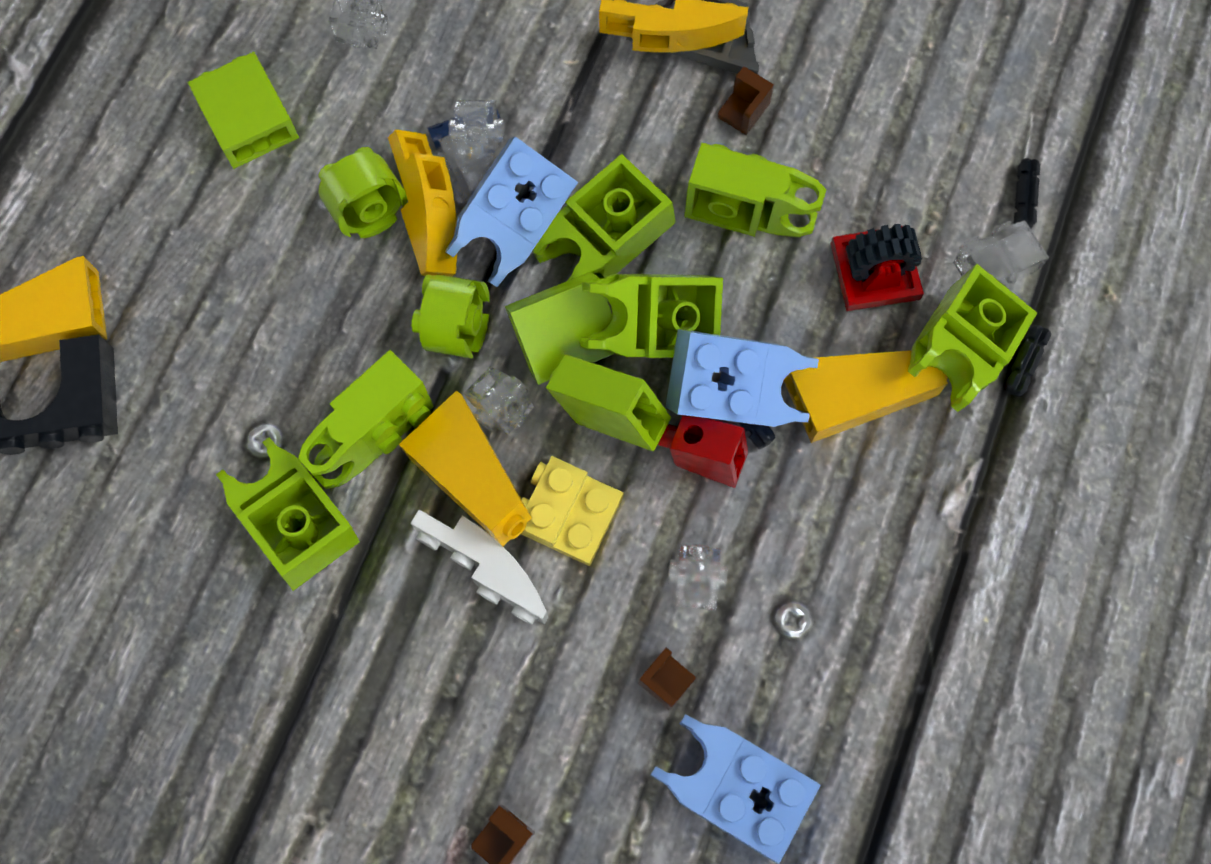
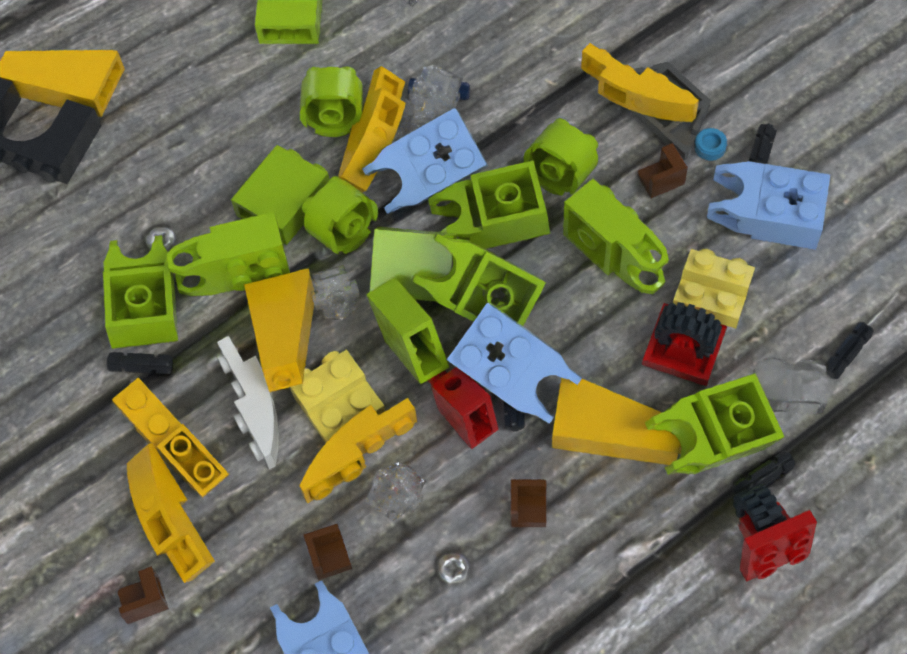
camera: 35 degrees right, 10 degrees down
none -> black axle [106,352,173,375]
none -> yellow slope [112,378,229,498]
none -> yellow slope [127,443,215,583]
none -> lime brick [231,145,329,245]
none -> yellow slope [299,398,417,503]
none -> reddish brown panel [511,479,547,527]
none -> lime brick [523,118,598,196]
none -> light yellow plate [673,249,755,329]
none -> dark azure tile [694,128,727,161]
none -> light blue brick [707,161,830,250]
none -> red plate [733,484,817,582]
none -> black axle [749,123,777,164]

